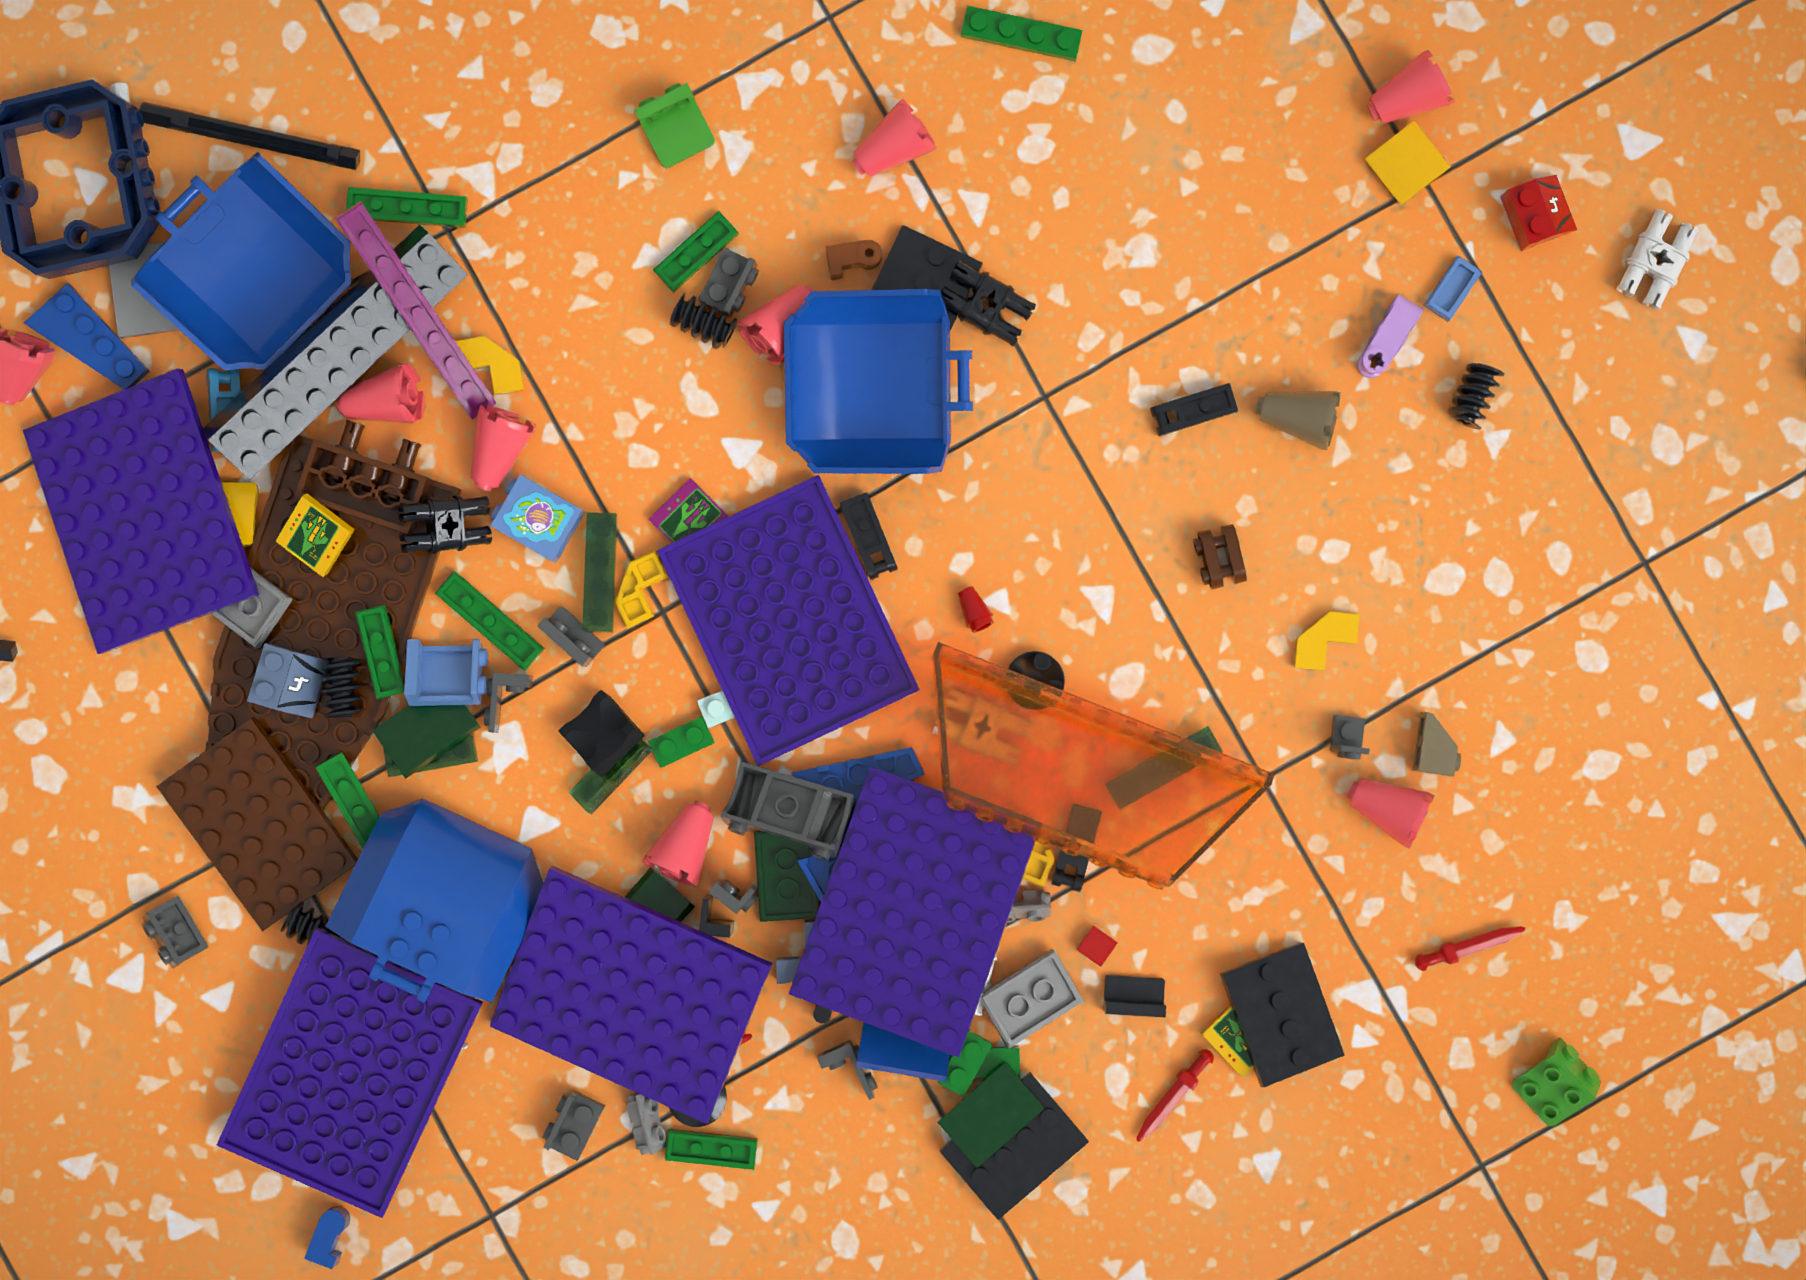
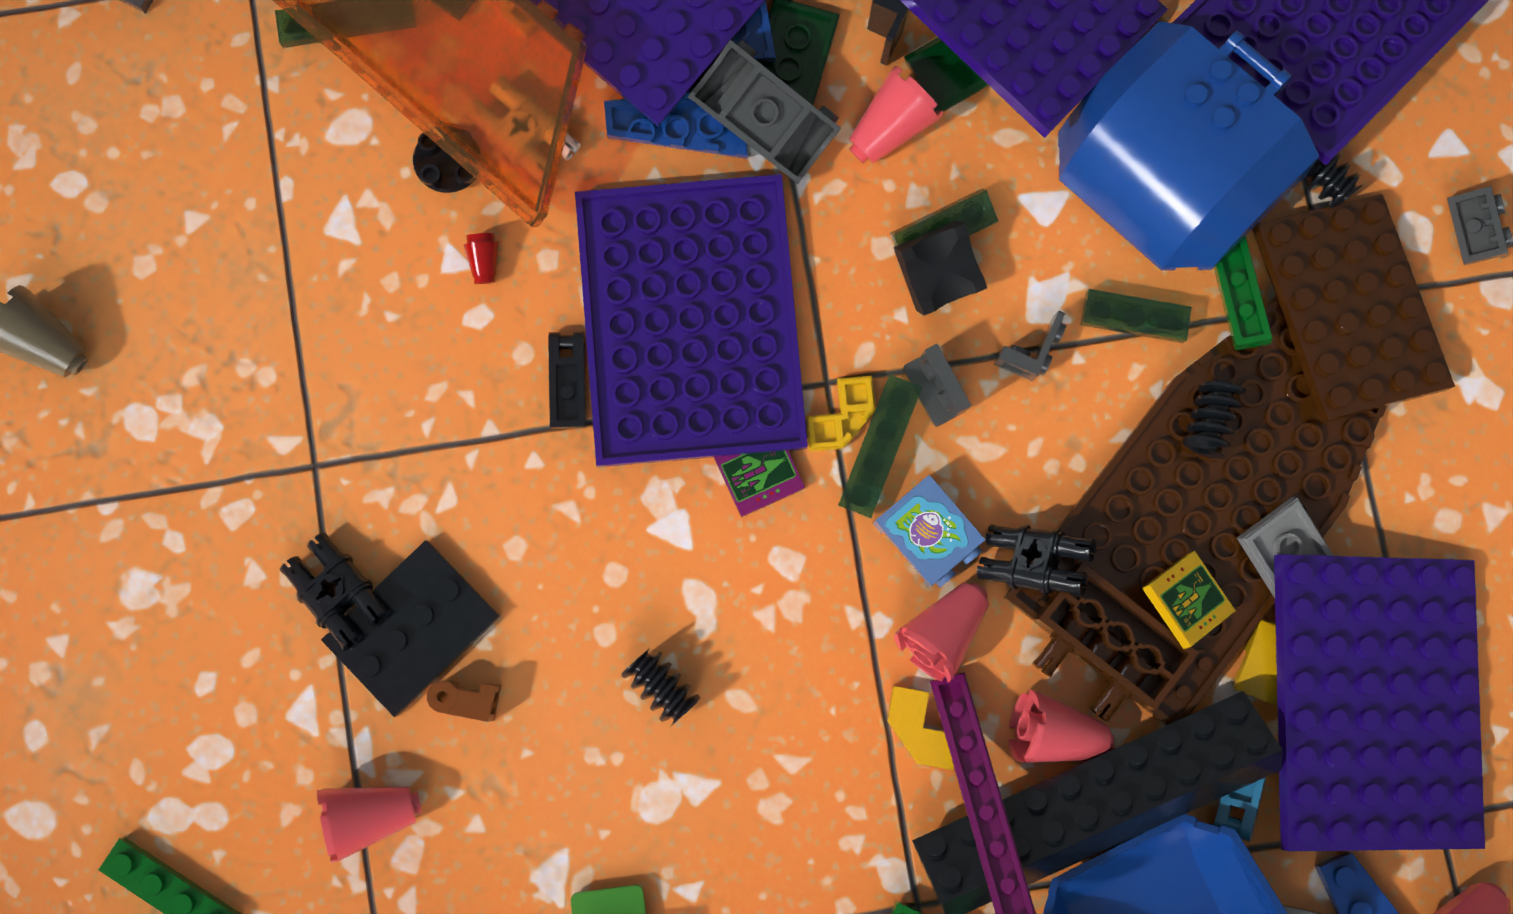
camera: 165 degrees left, 5 degrees down
sand blue slope [247,643,330,718] -> none
green tile [355,605,405,699] -> none
dark green tile [372,705,481,779] -> none
medium blue panel [404,639,488,706] -> none
green tile [435,571,545,671] -> none
green plate [648,716,715,768] -> none
green tile [653,211,739,293] -> none
light aqua plate [697,691,735,728] -> none
dark grey bracket [698,247,759,317] -> none
dark grey bracket [708,879,758,914] -> none
coral cone [737,285,814,366] -> none
blue windscreen [784,289,973,474] -> none
black plate [1150,383,1239,437] -> none
reddish brown brick [1193,524,1247,590] -> none
yellow tile [1294,611,1360,671] -> none

